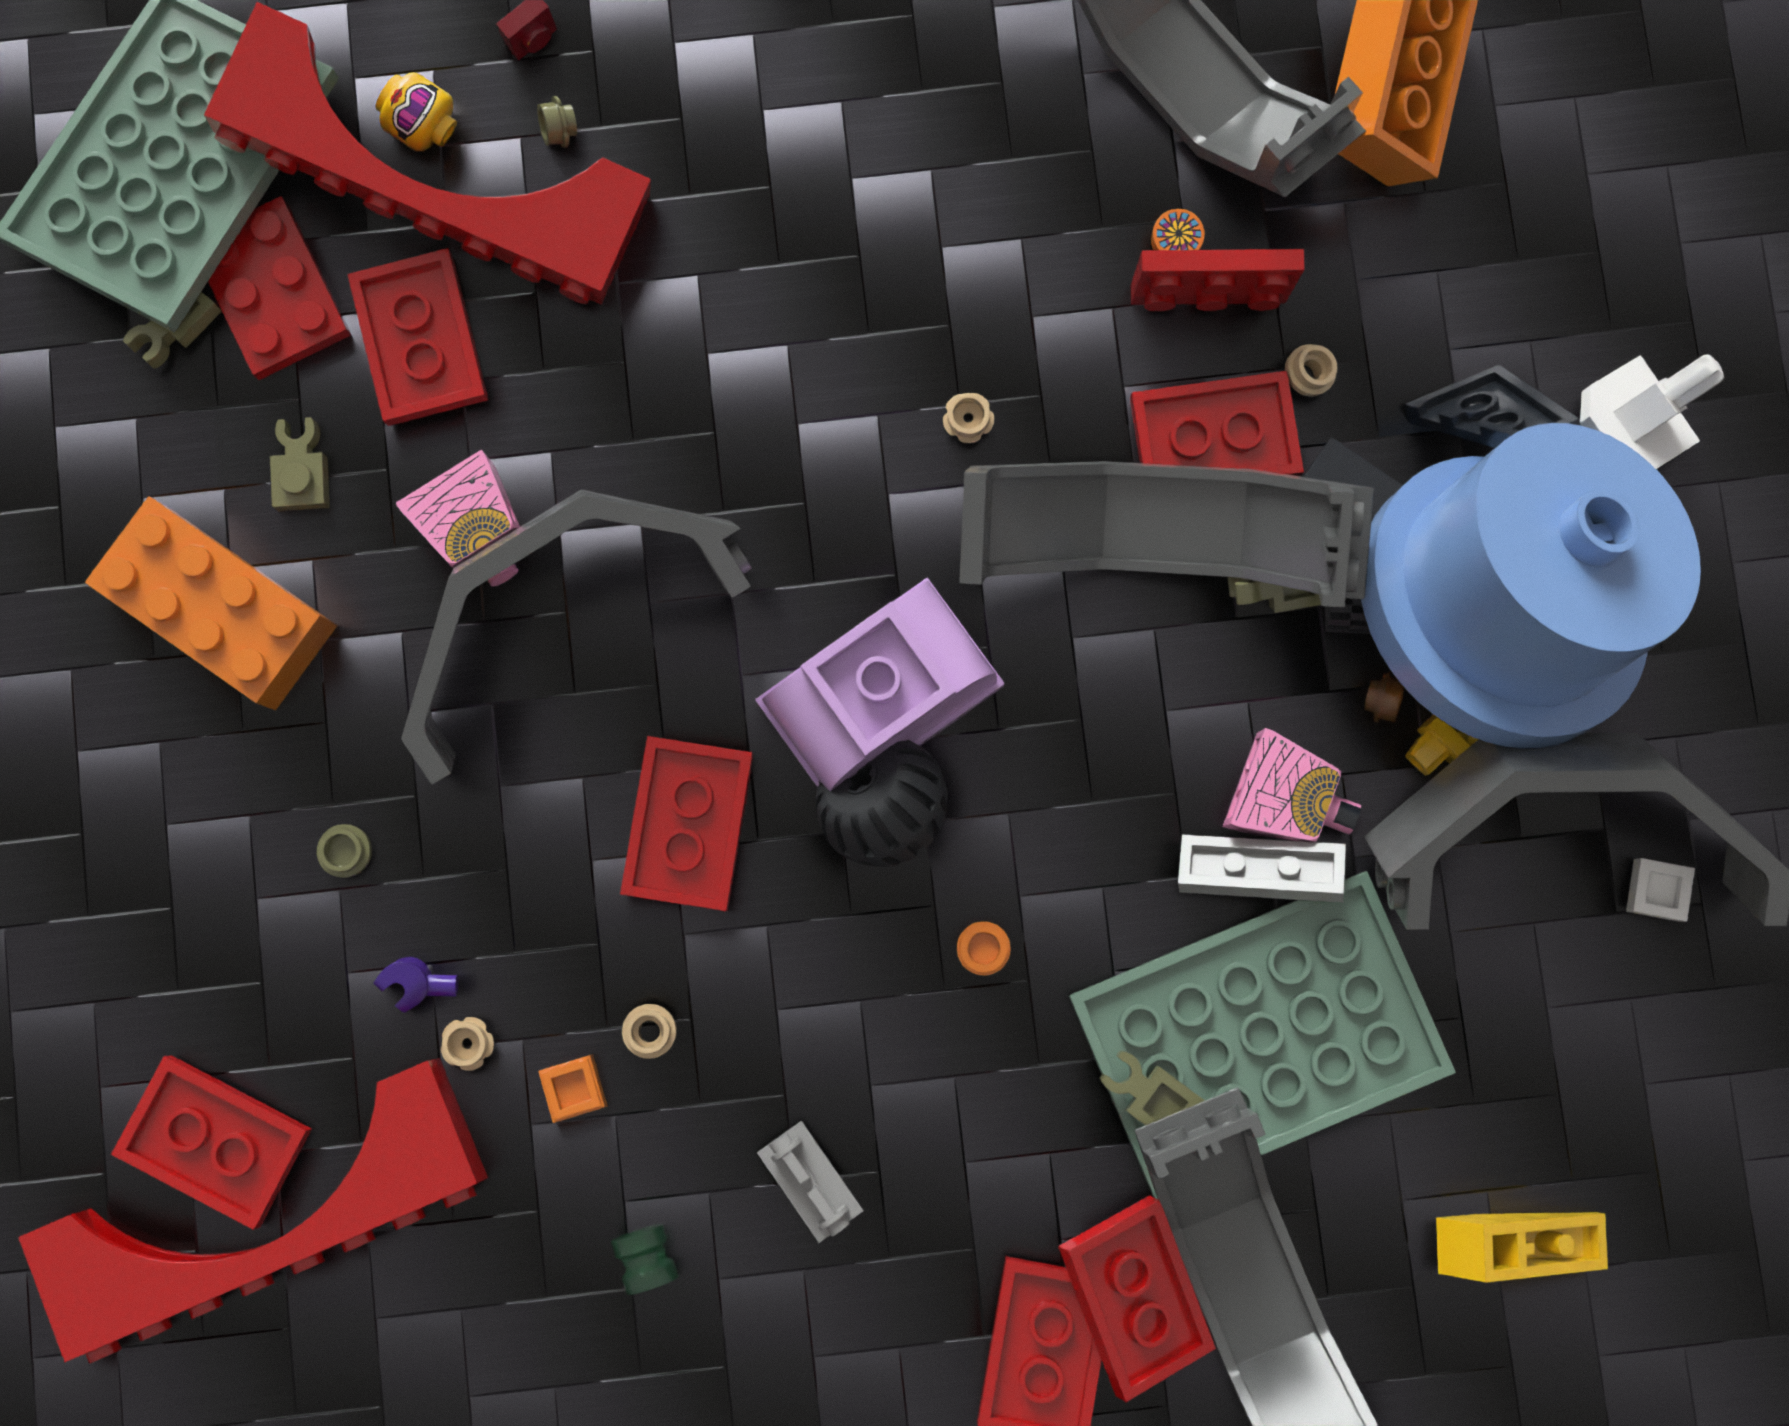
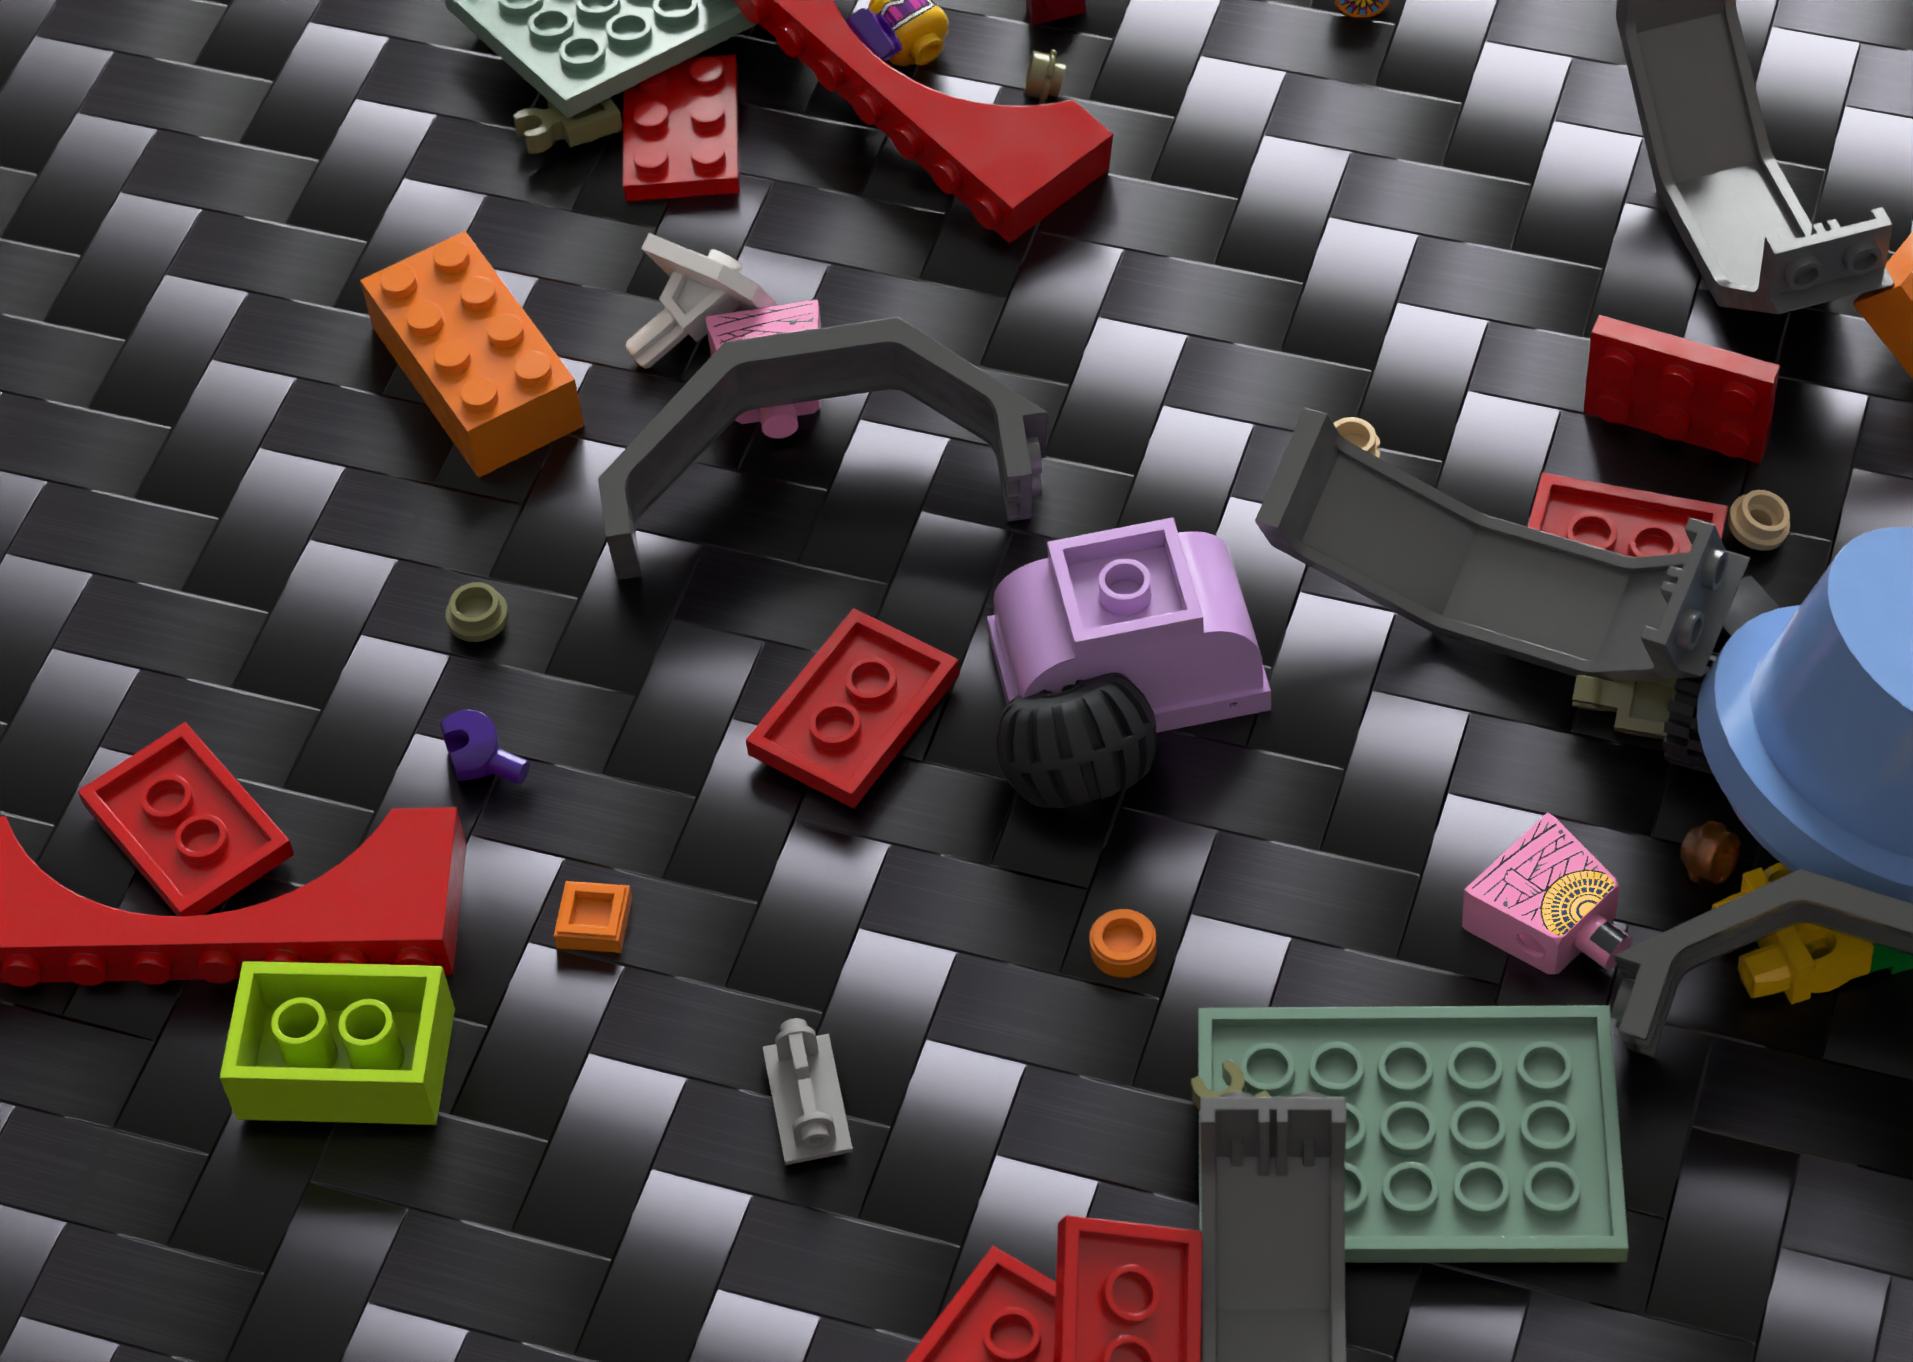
camera: 25 degrees right, 30 degrees down
olive plate [270,417,330,511] -> none
red plate [347,248,489,426] -> none
tan plate [441,1017,494,1071] -> none
clear green wheel [610,1223,679,1295] -> none
tan plate [622,1004,677,1059] -> none
plate [1178,835,1346,903] -> none
none -> lime brick [220,961,455,1125]
none -> white piece [625,233,778,369]
none -> dark purple piece [845,8,903,62]

